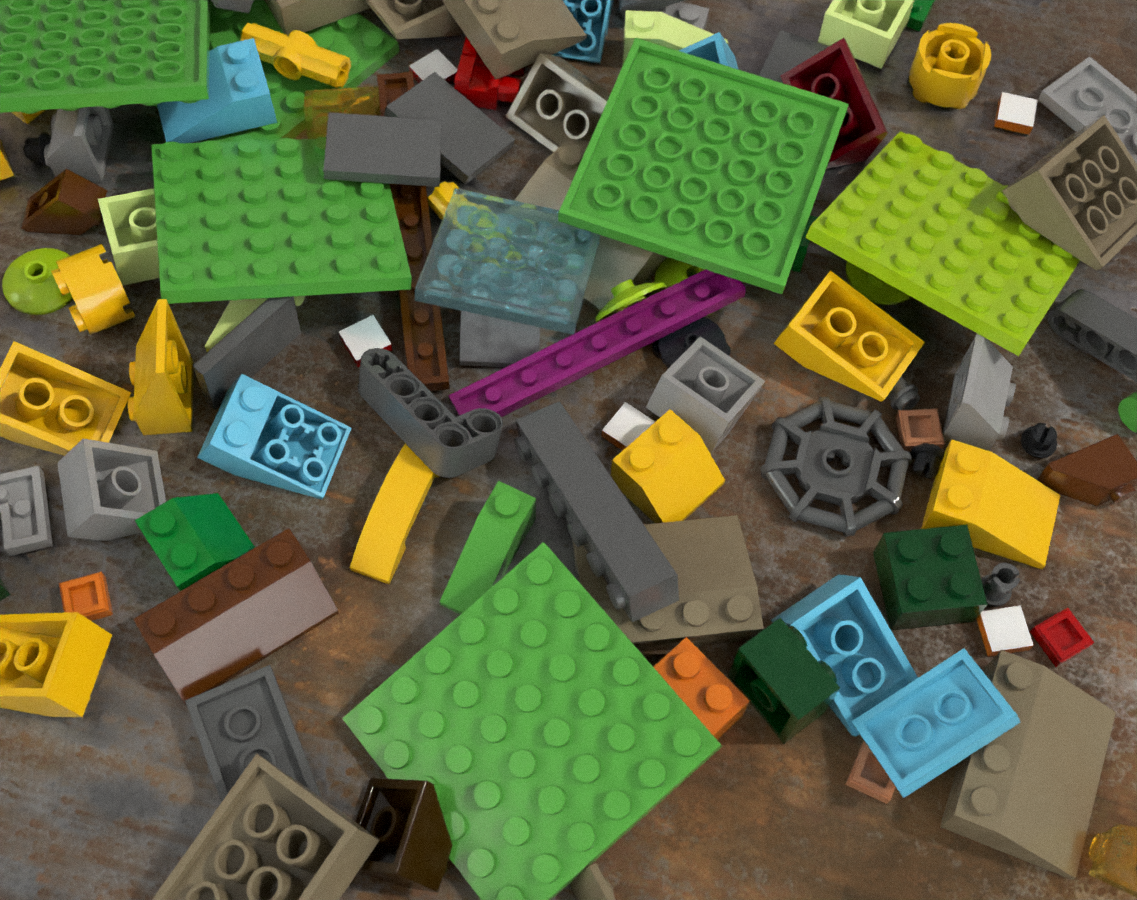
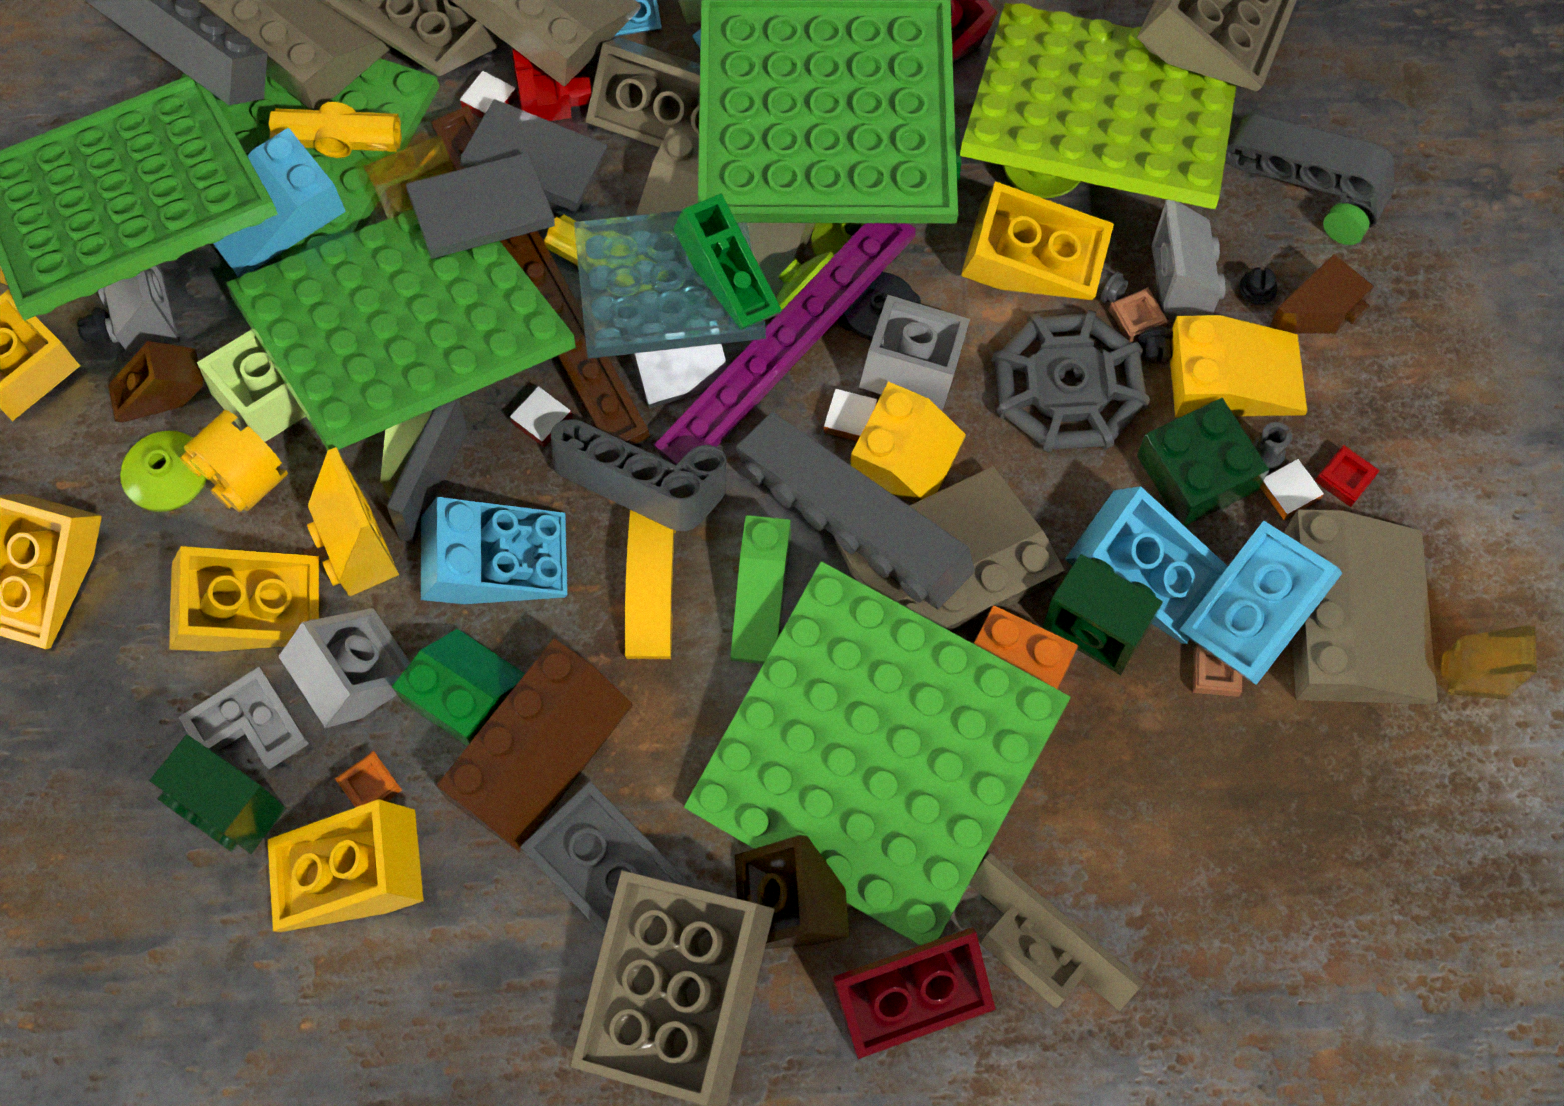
camera: 15 degrees left, 5 degrees up
none -> green slope [673,193,782,331]

